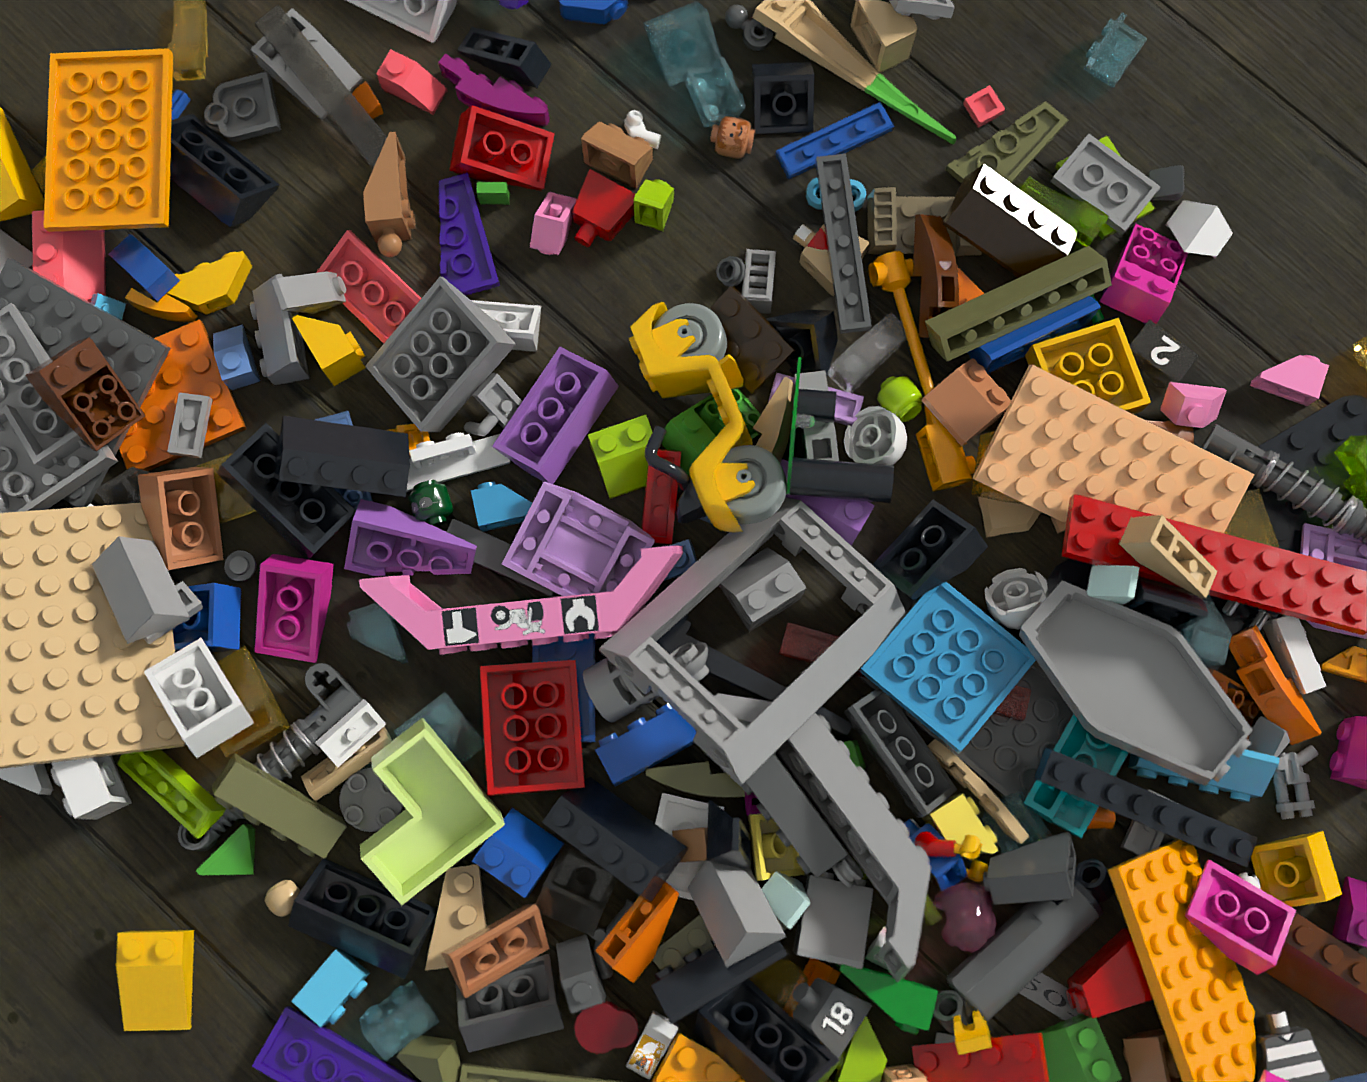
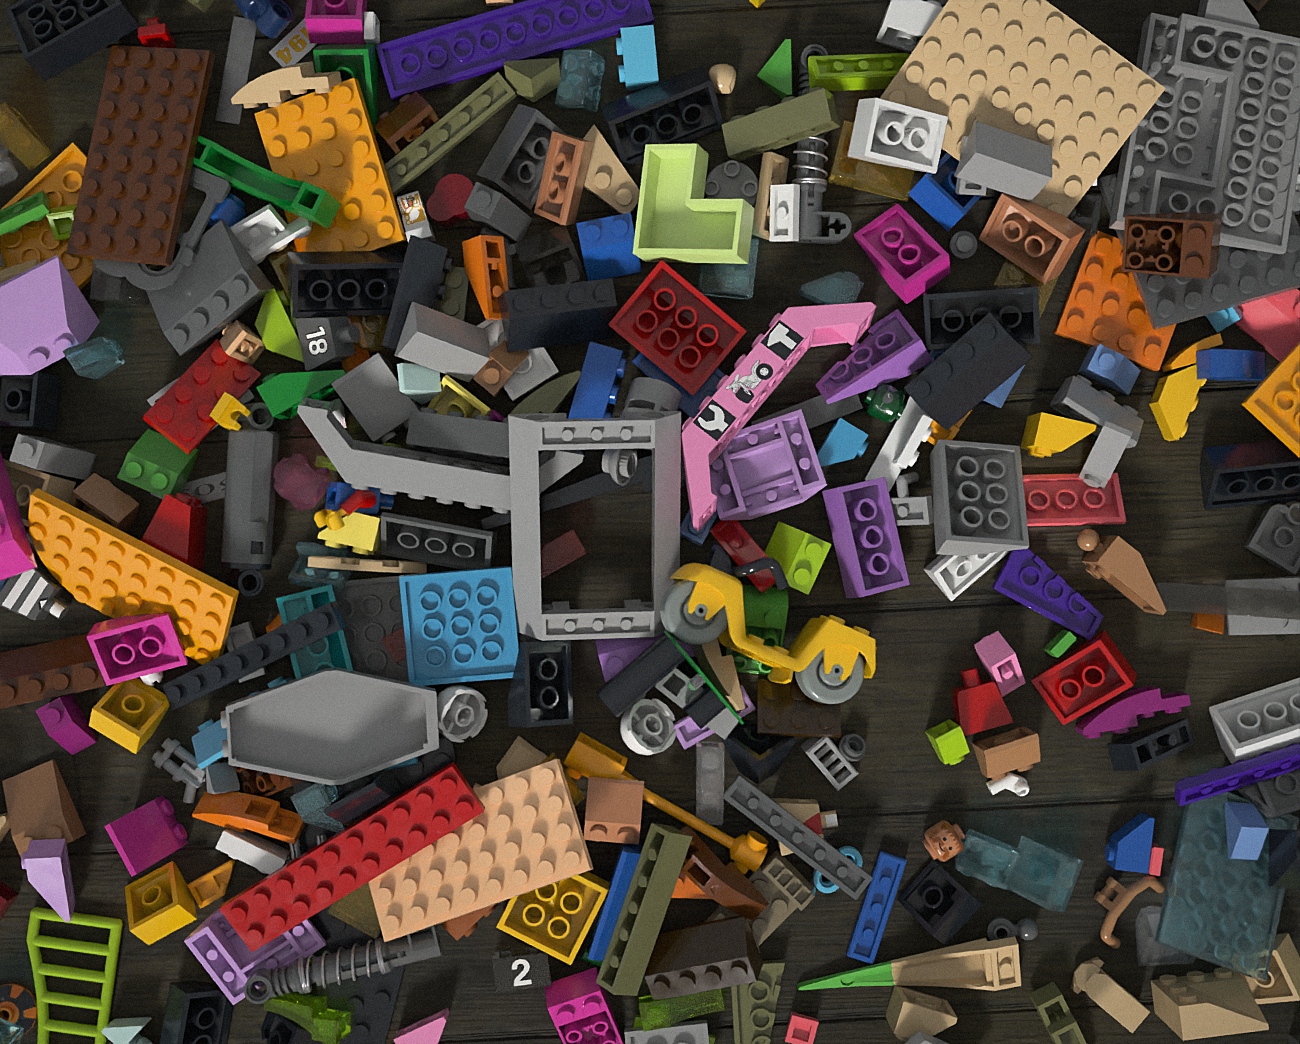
camera: 135 degrees right, 10 degrees up
light grey plate [167,392,212,459] -> none
coral slope [376,49,447,115] -> none
black slope [706,798,752,869] -> none
light grey slope [719,547,806,632] -> none
light grey bush [832,855,863,887] -> none
bright green tile [843,740,866,770] -> none
lime head [877,376,923,422] -> none
dark grey slope [983,832,1076,905] -> none
light aqua slope [1087,565,1140,606] -> none
tan slope [1119,515,1217,598] -> none
bright pink slope [1160,382,1226,428] -> none

